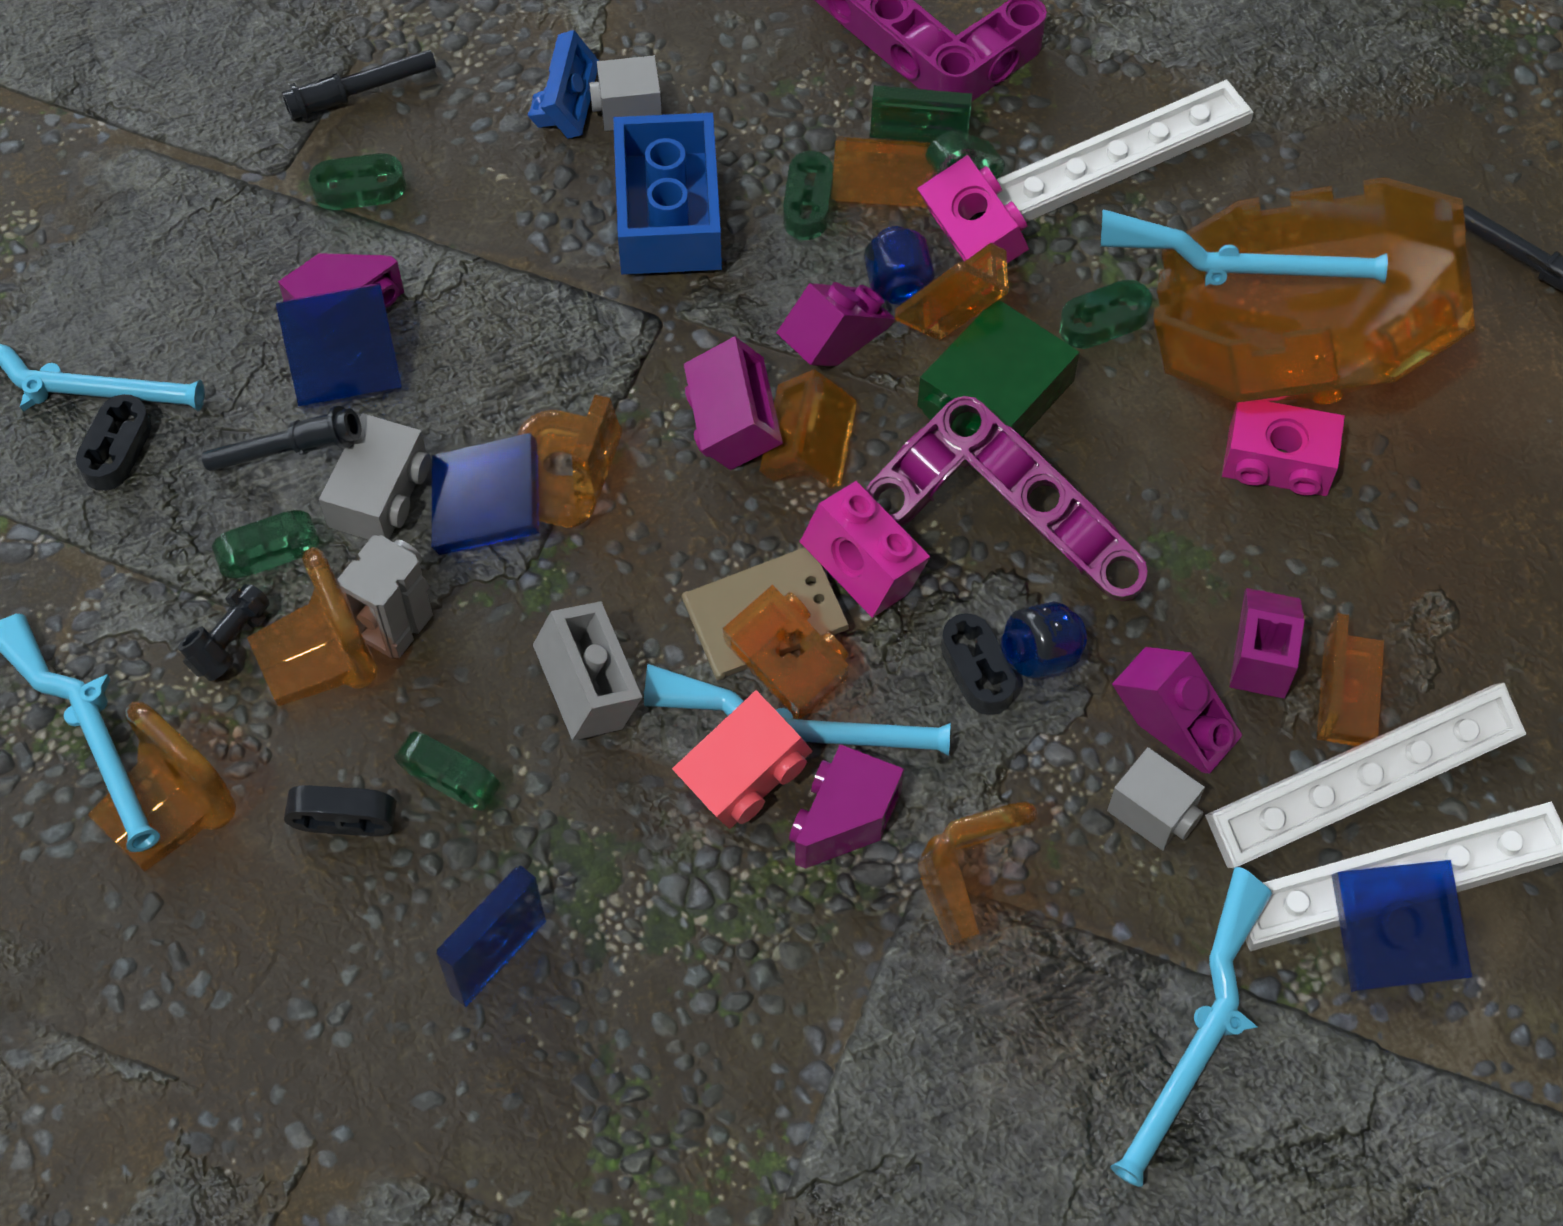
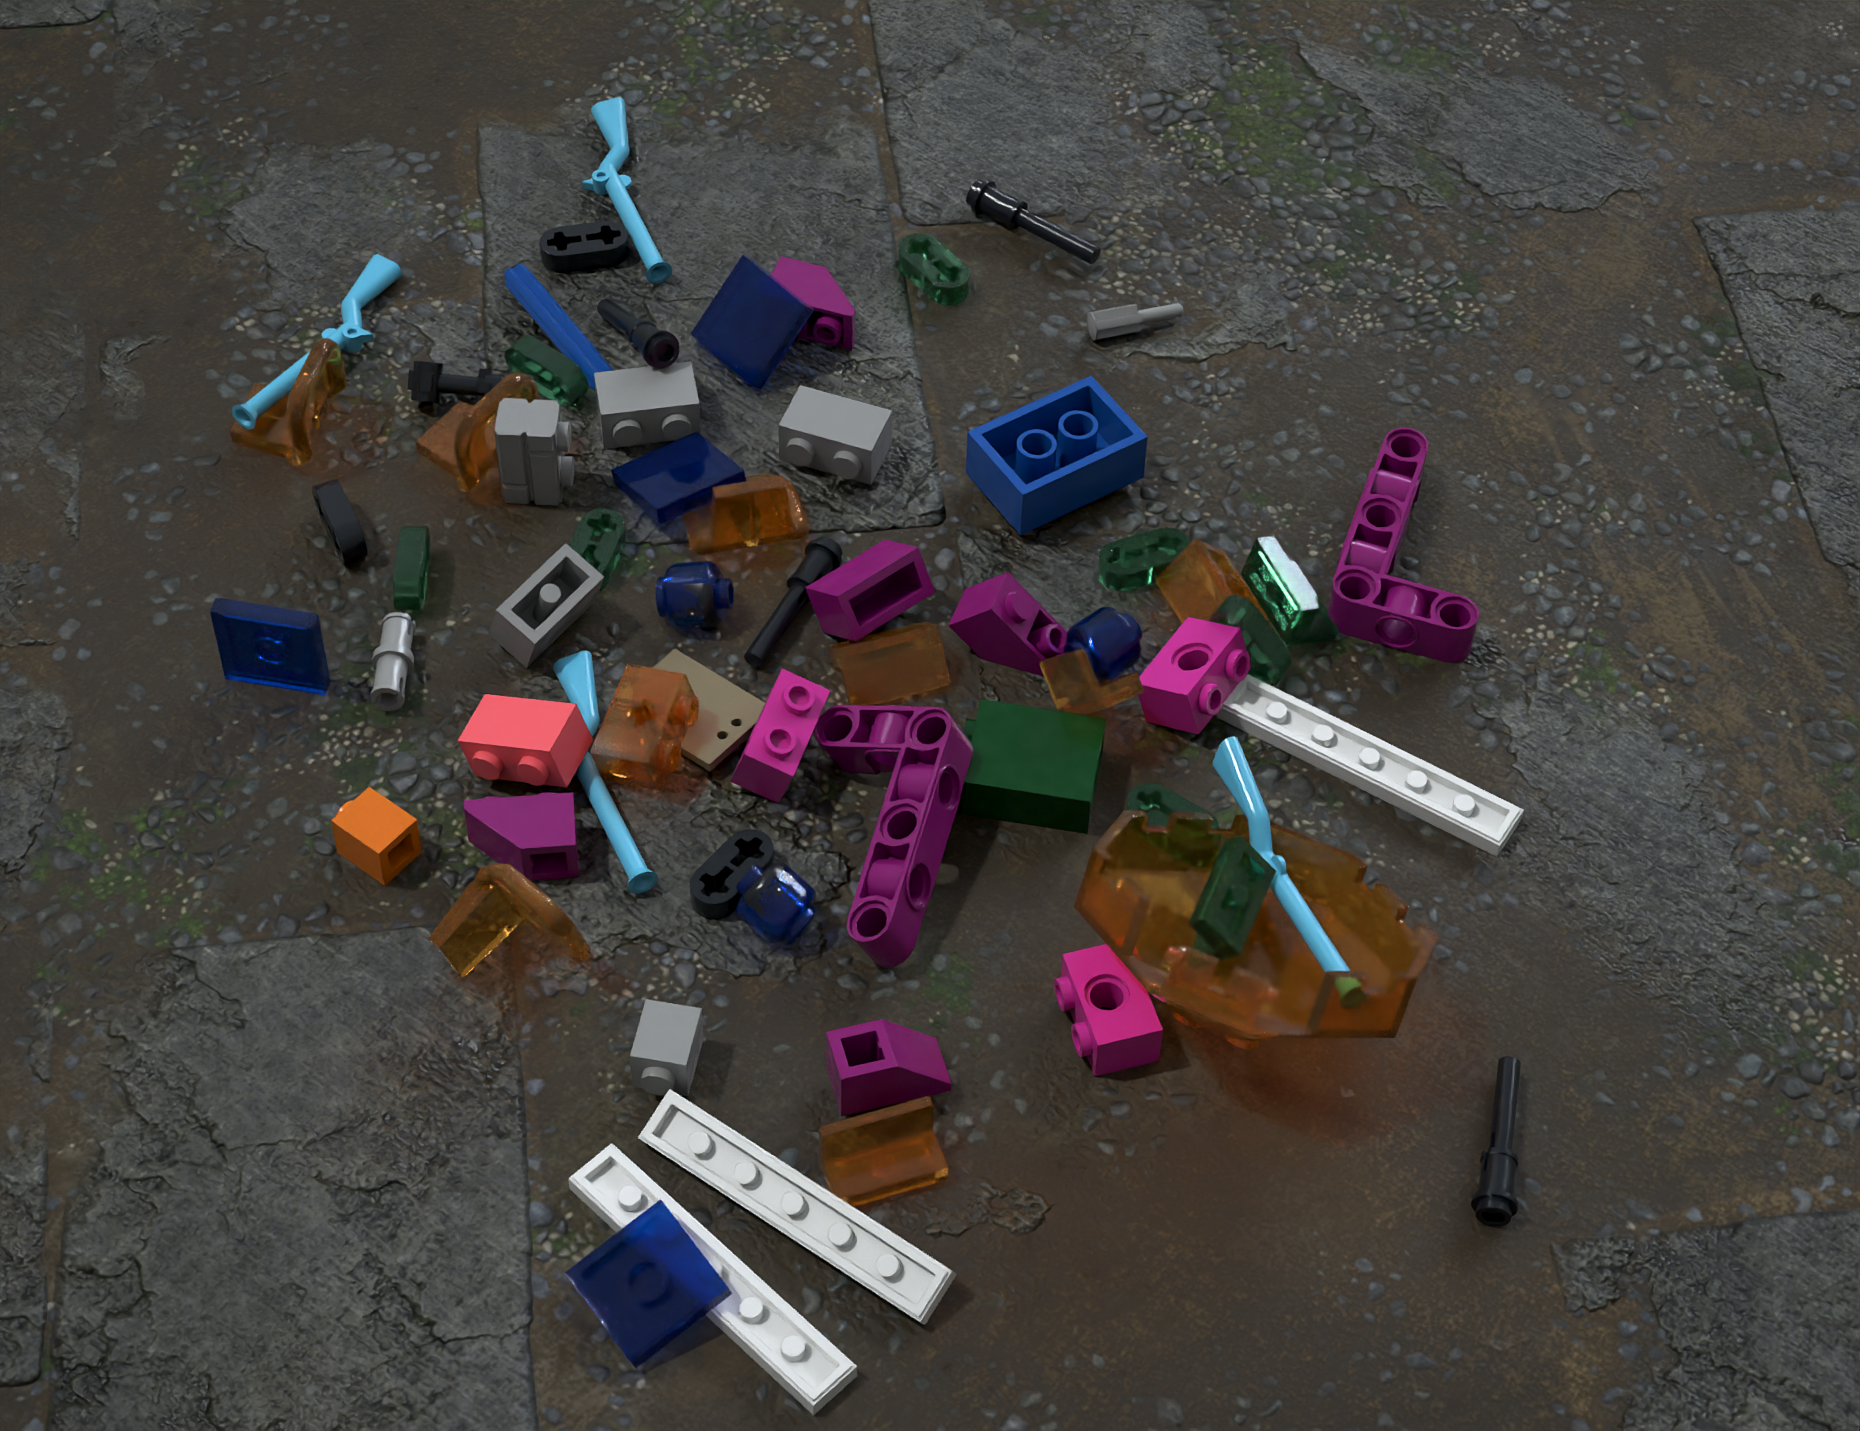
camera: 60 degrees right, 10 degrees down
blue hinge [528,30,599,139] -> none
light grey brick [589,55,662,131] -> none
medium azure piece [1111,867,1272,1187] -> none
magenta slope [1112,647,1243,774] -> none
none -> orange brick [331,787,422,886]
none -> light grey pin [370,612,416,711]
none -> blue axle [504,264,614,391]
none -> clear green beam [569,508,626,592]
none -> clear blue head [655,561,734,629]
none -> black pin [744,536,843,668]
none -> light grey brick [778,385,892,485]
none -> light grey axle [1087,303,1183,341]
none -> clear green panel [1187,836,1276,968]

